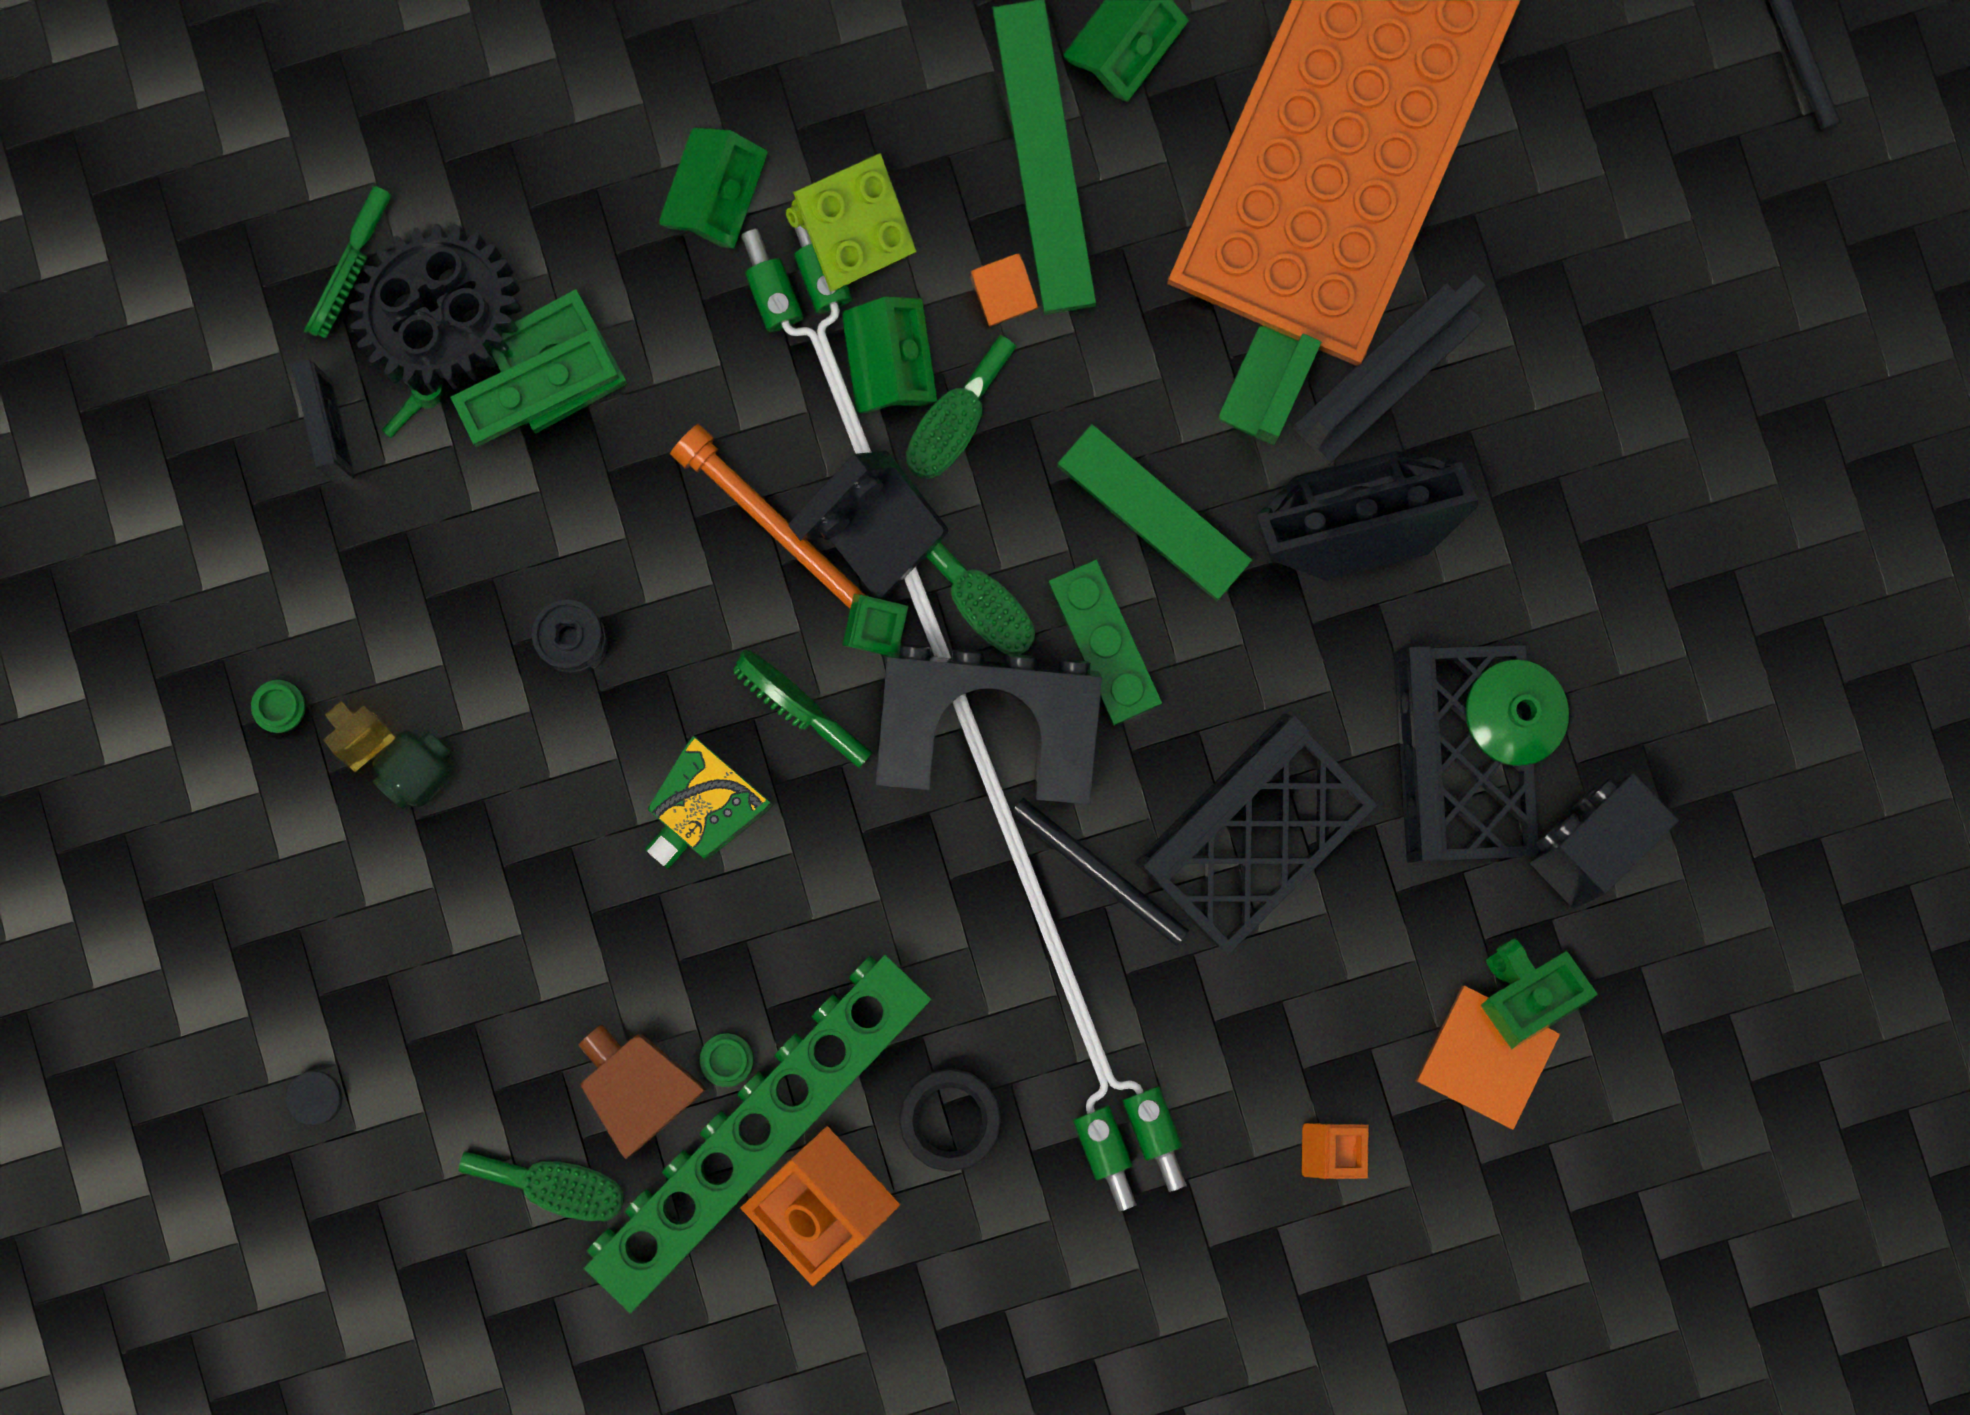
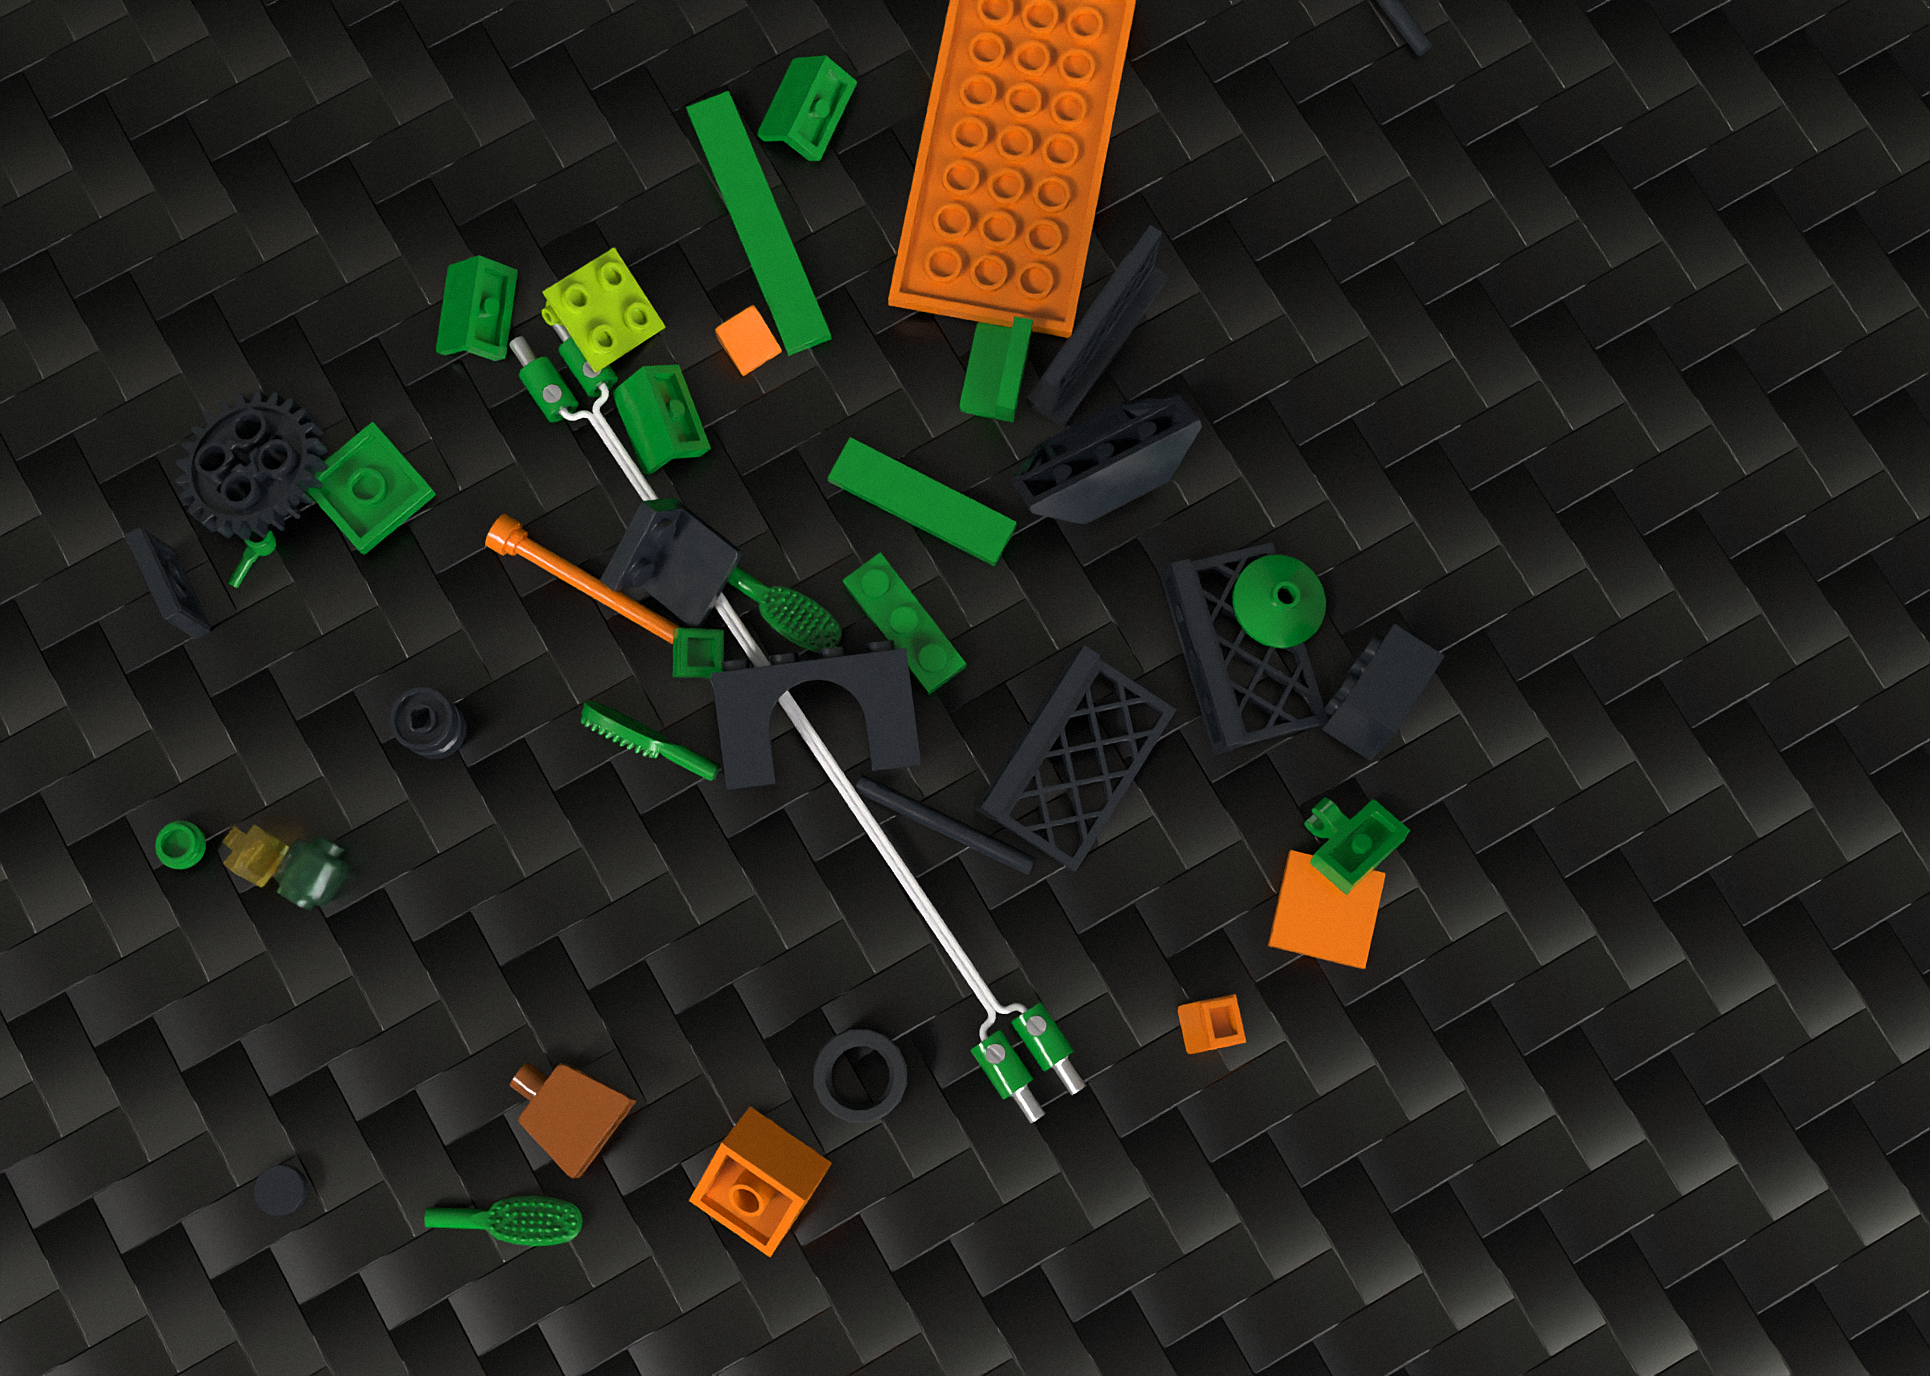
camera: 10 degrees left, 5 degrees down
green piece [303,186,392,338] -> none
green plate [450,327,619,447] -> none
green brick [584,955,932,1314] -> none
torso [645,736,773,870] -> none
green plate [700,1033,754,1087] -> none
green piece [906,335,1017,479] -> none

